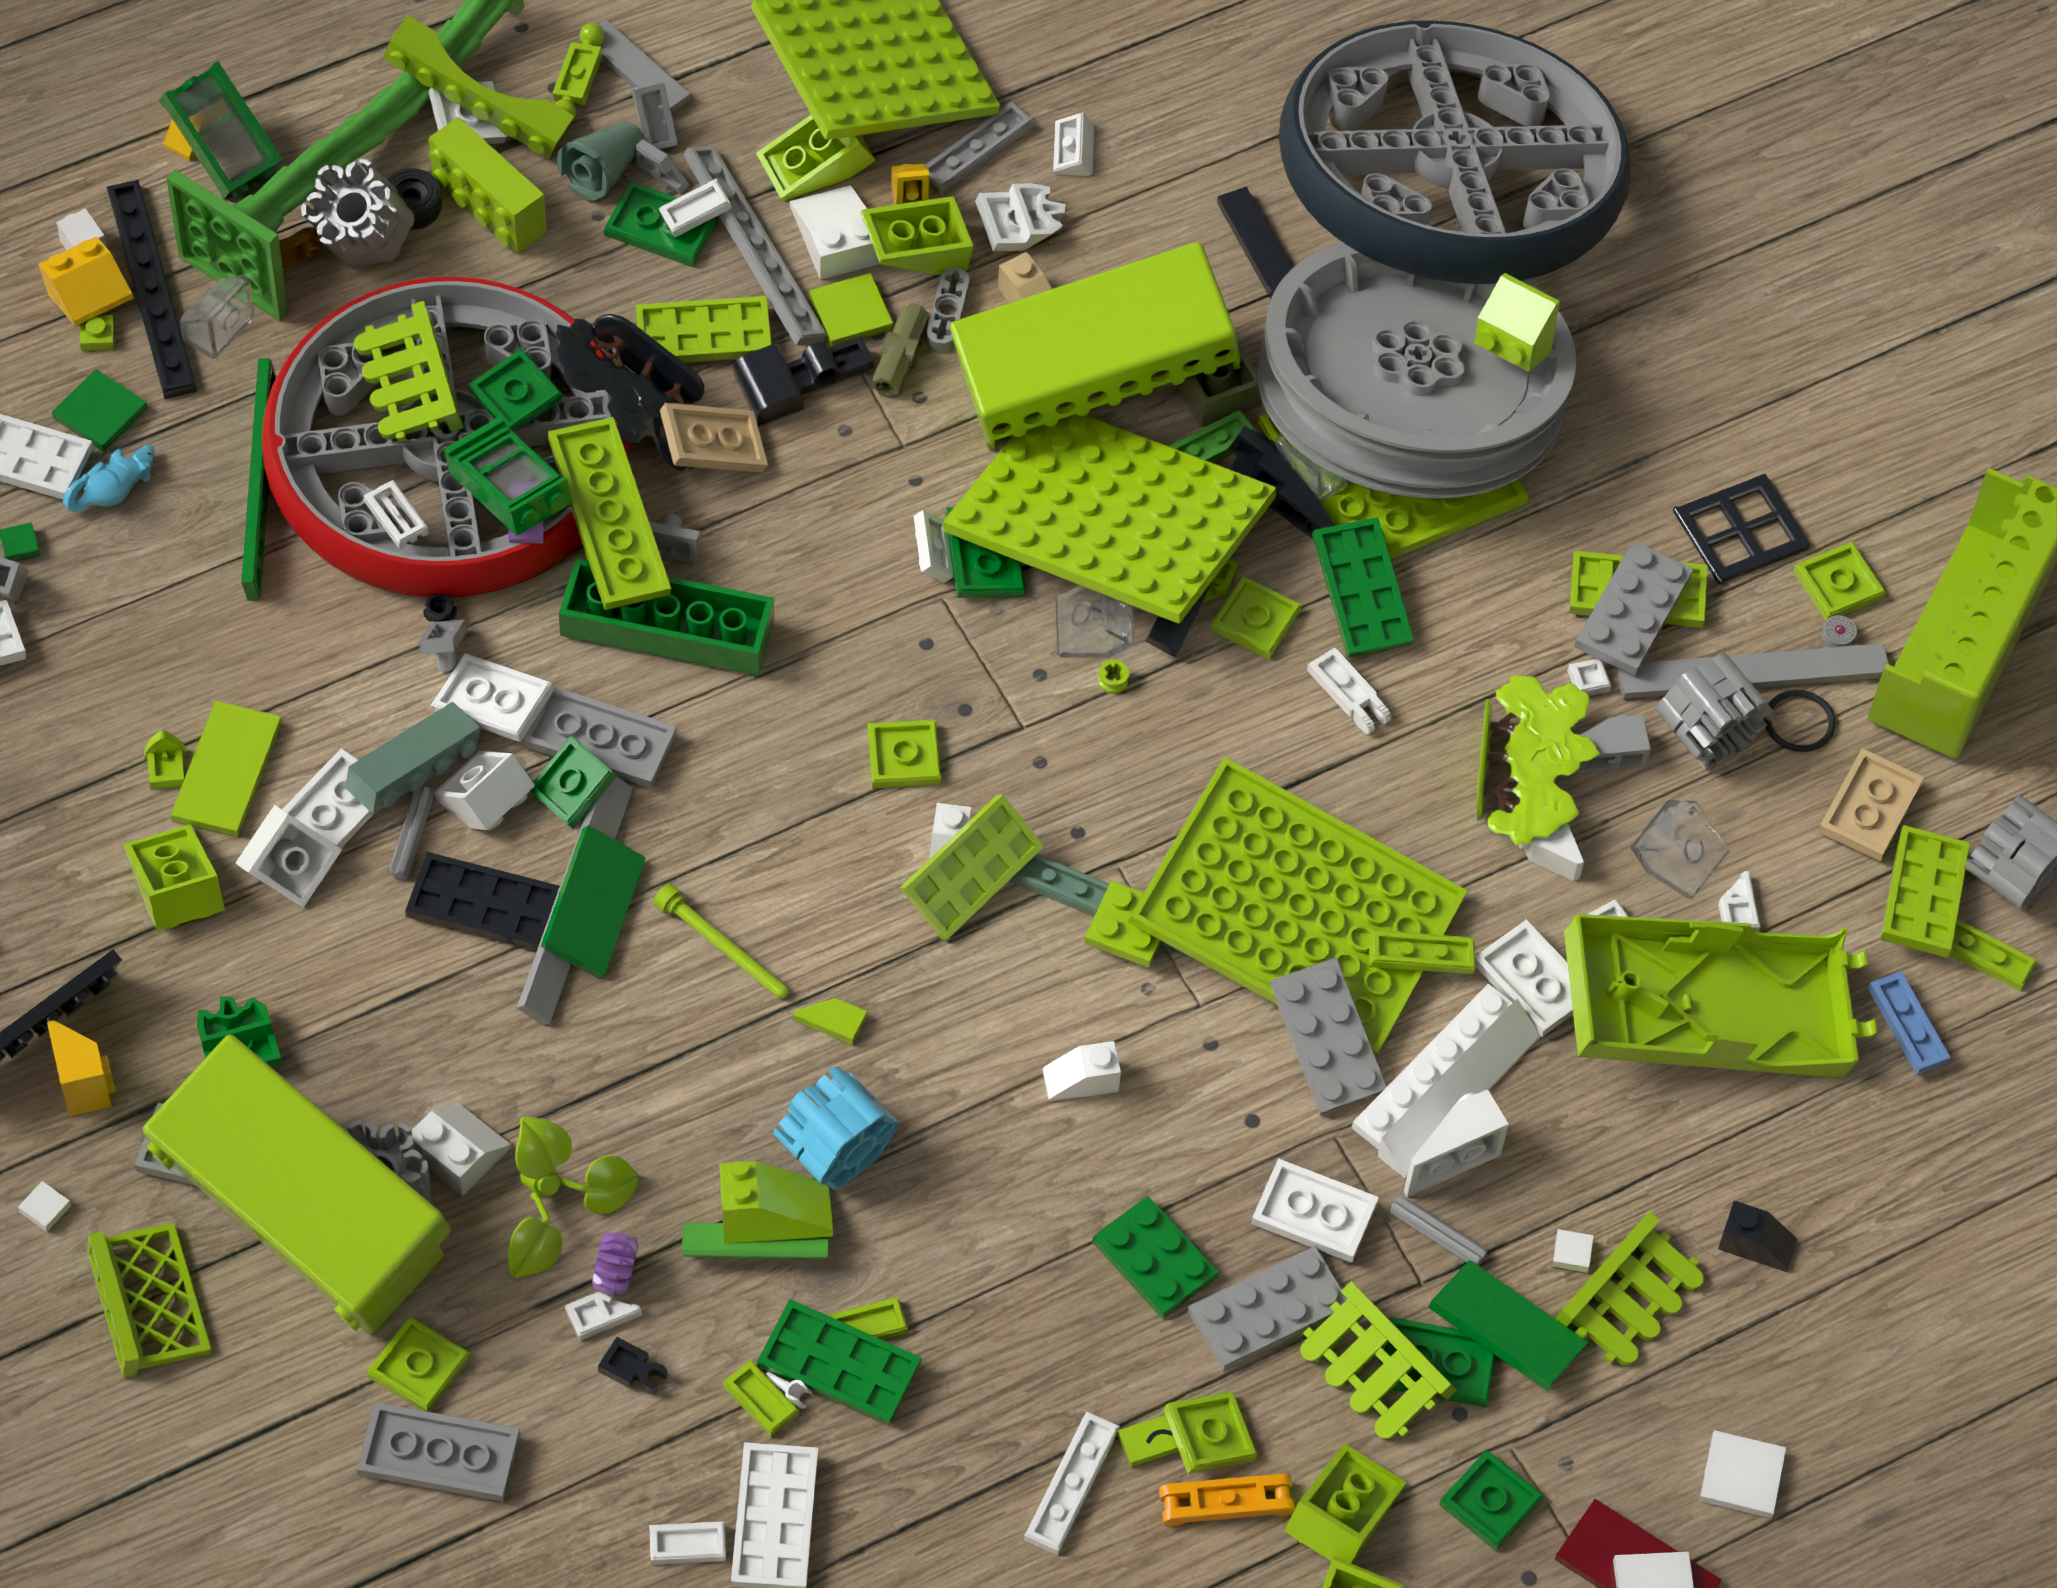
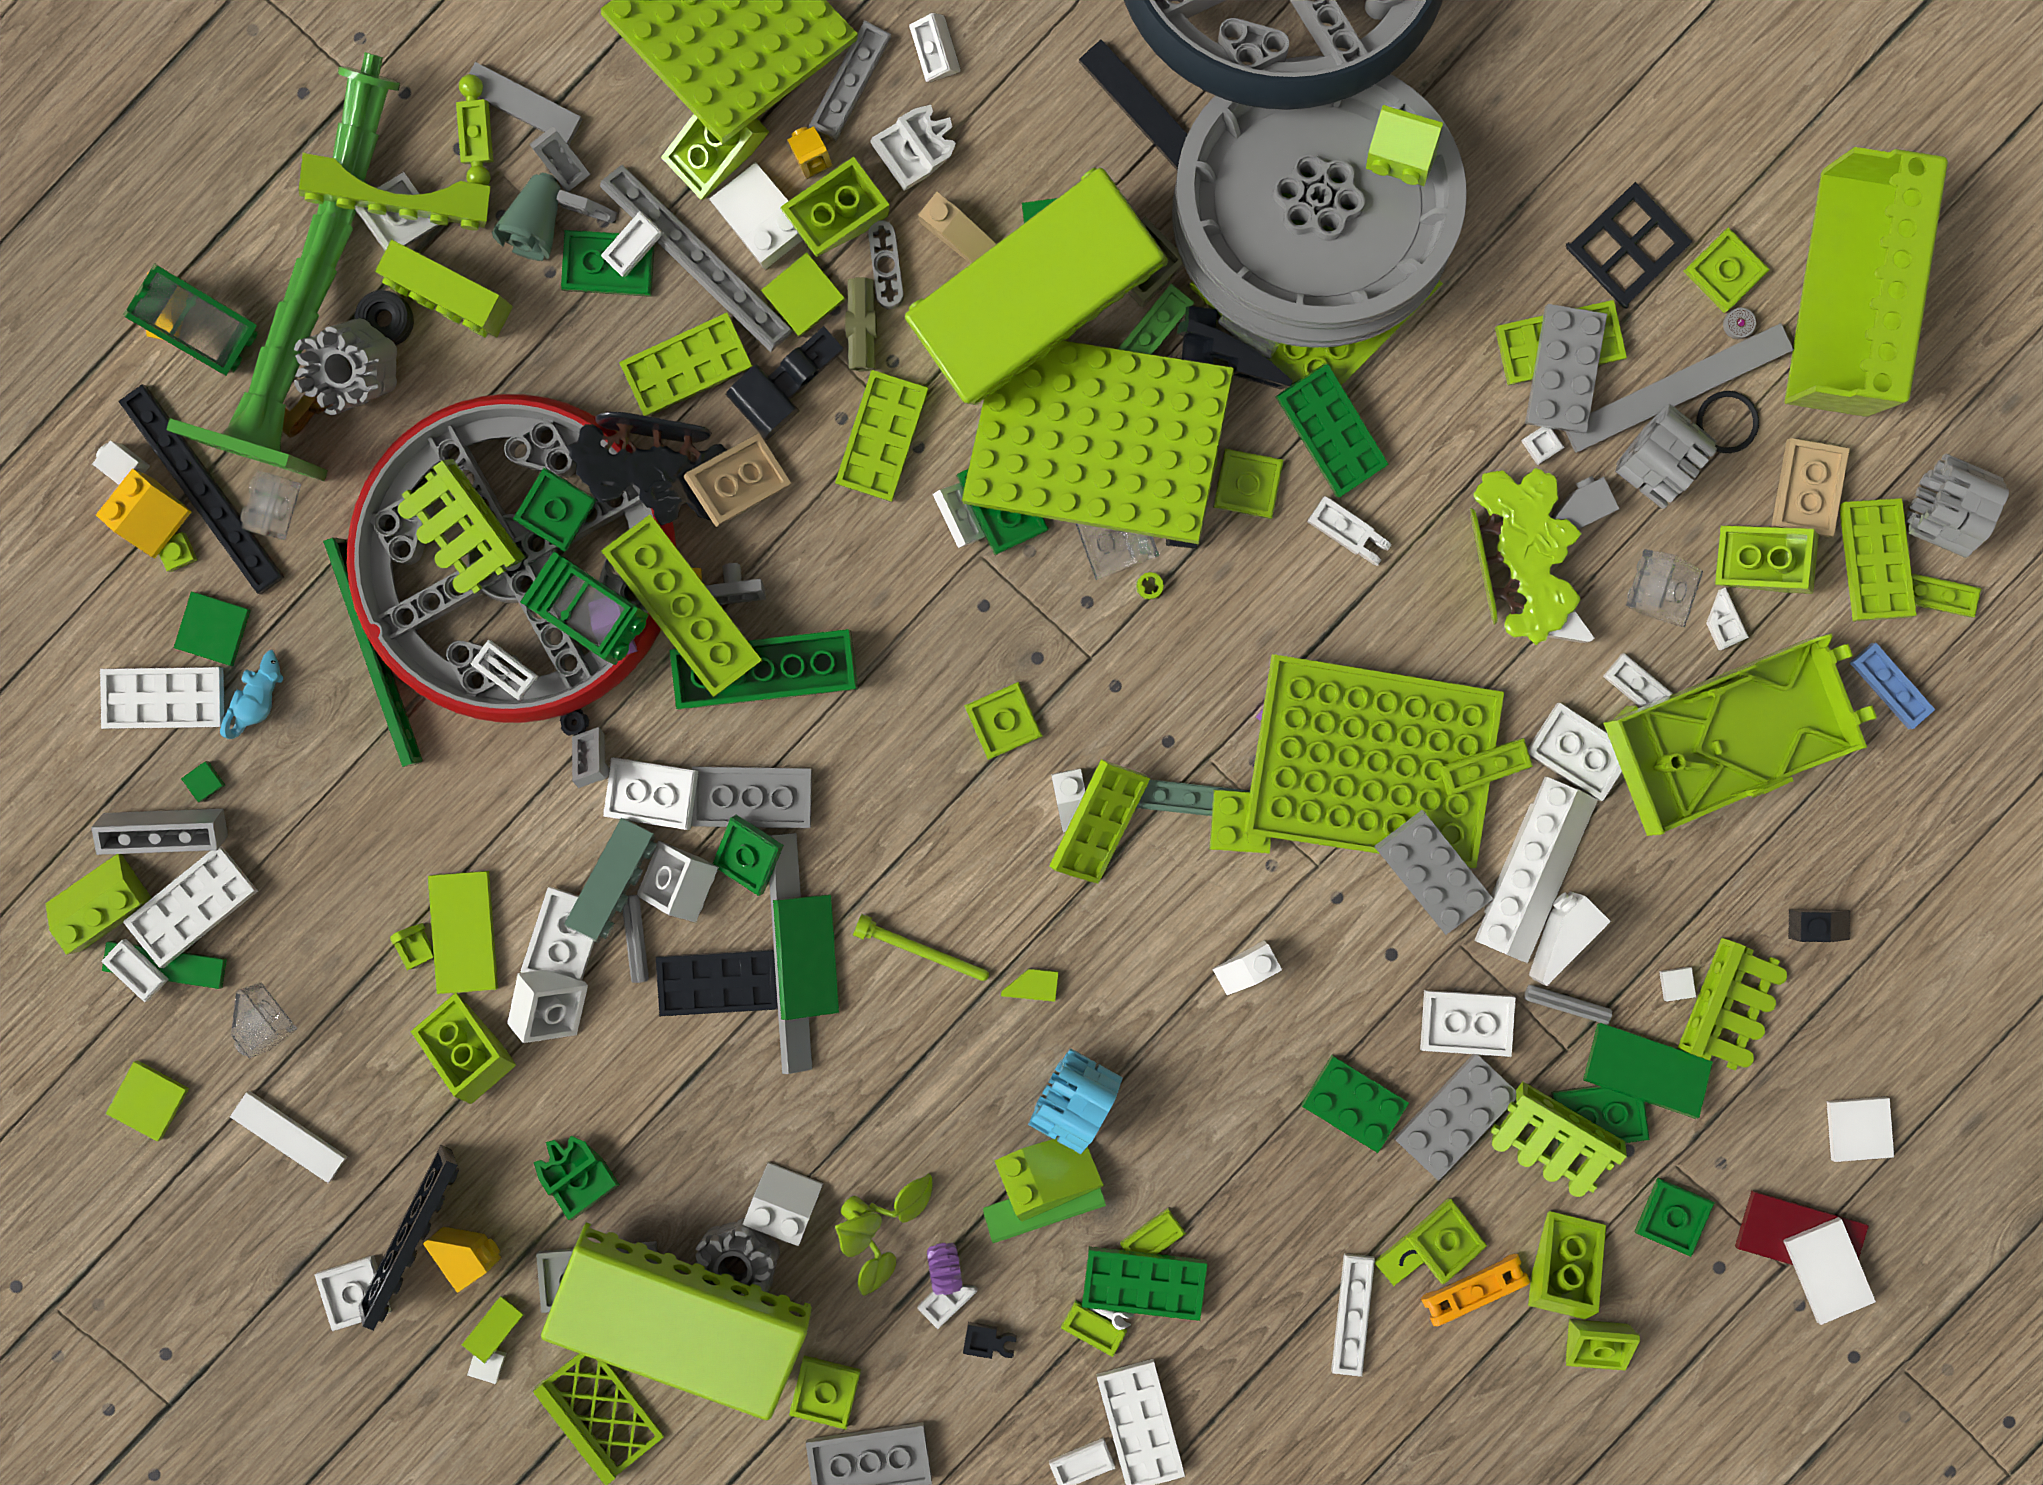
camera: 20 degrees left, 30 degrees up
none -> lime tile [462,1296,525,1364]
none -> lime plate [835,370,929,502]
none -> lime slope [1715,526,1819,594]

